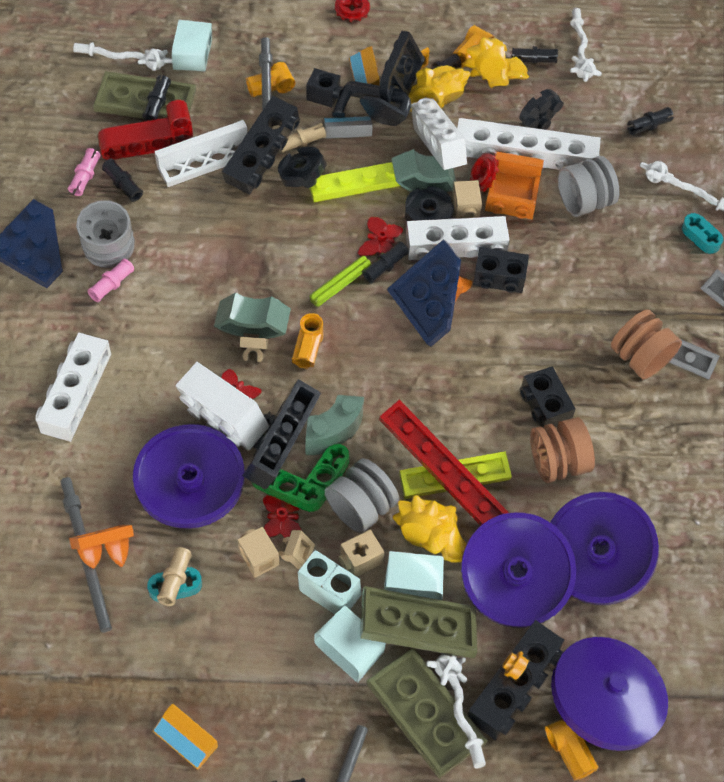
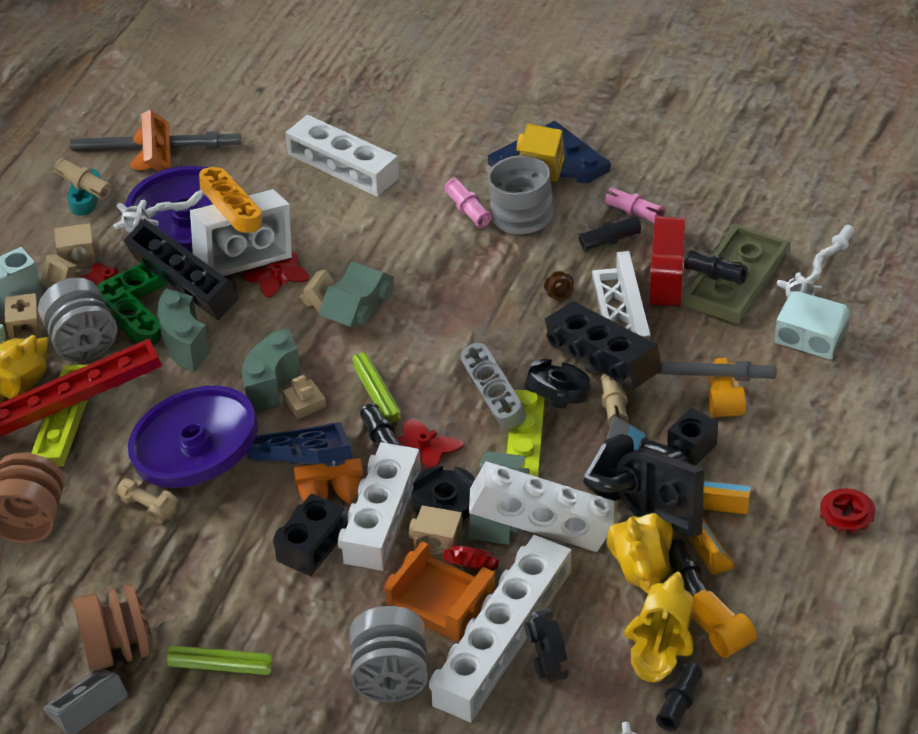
camera: 115 degrees right, 15 degrees down
light orange piece [292,313,323,369] -> none
black brick [520,366,576,428] -> none
none -> white piece [113,176,232,233]
none -> tan bar [117,477,179,524]
none -> dark purple dish [128,386,258,488]
none -> lime axle [166,645,273,675]
none -> light orange beam [199,167,262,233]
none -> sand green brick [242,328,301,412]
none -> tan tile [282,375,326,420]
none -> light grey beam [460,343,526,429]
none -> yellow brick [516,124,565,182]
none -> reddish brown plate [544,271,574,301]

